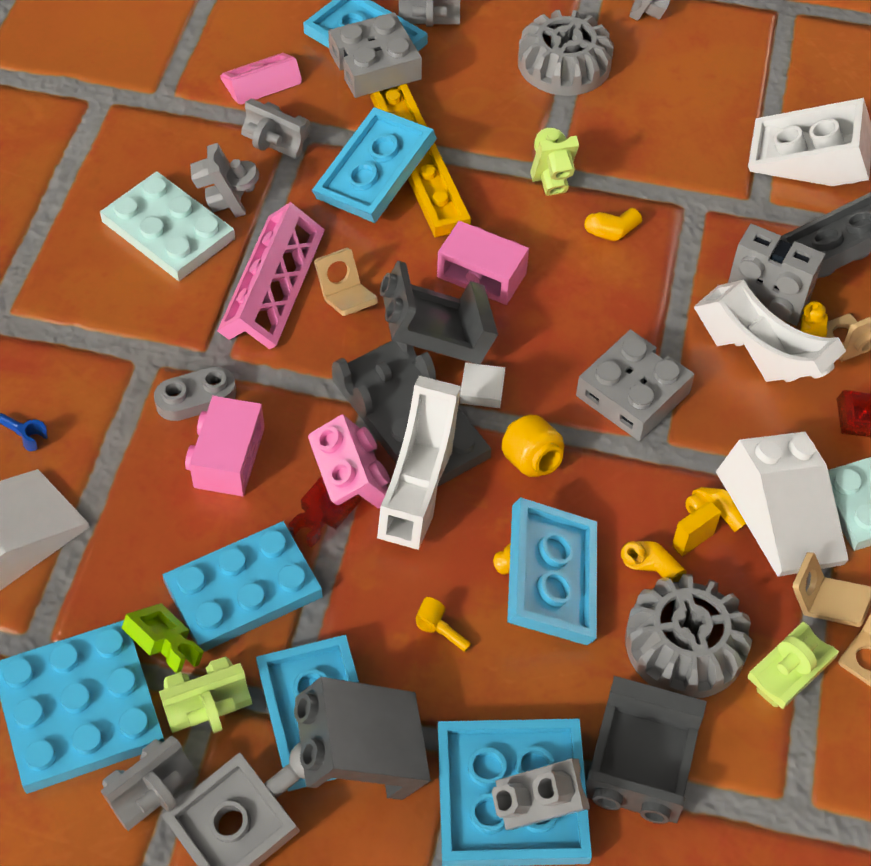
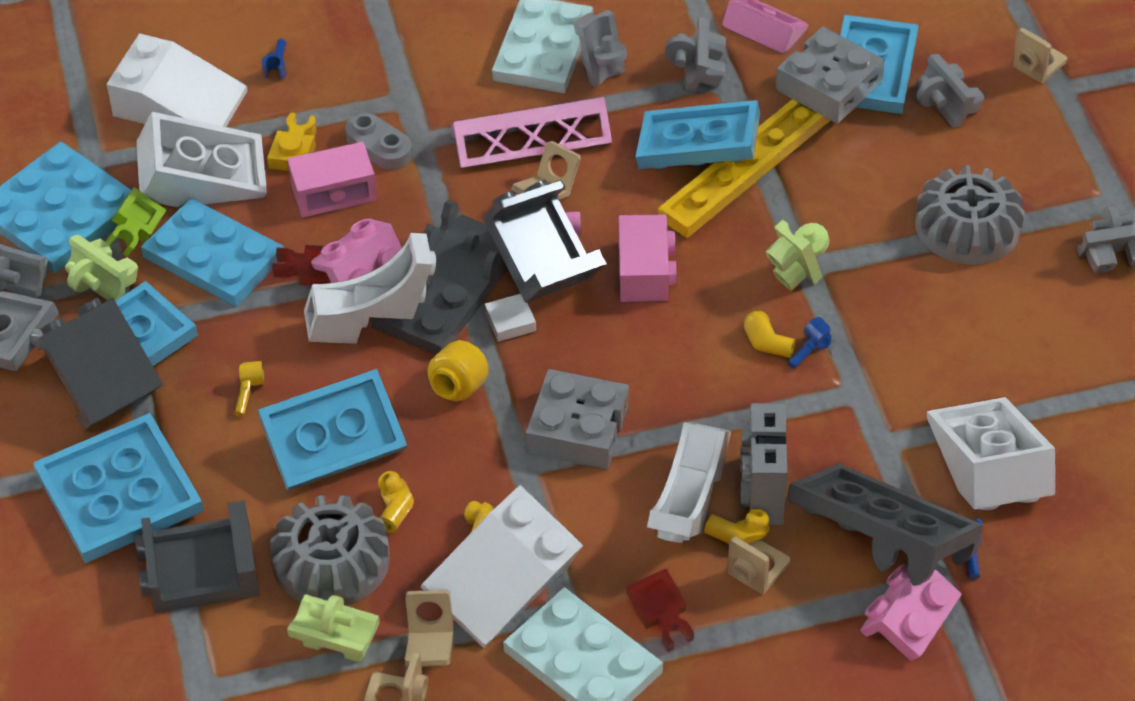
camera: 65 degrees right, 5 degrees down
light grey hips [492,758,590,830] -> none
yellow tile [672,501,721,557] -> none
none -> white slope [136,112,267,207]
none -> yellow plate [267,112,317,171]
none -> blue hand [788,317,831,369]

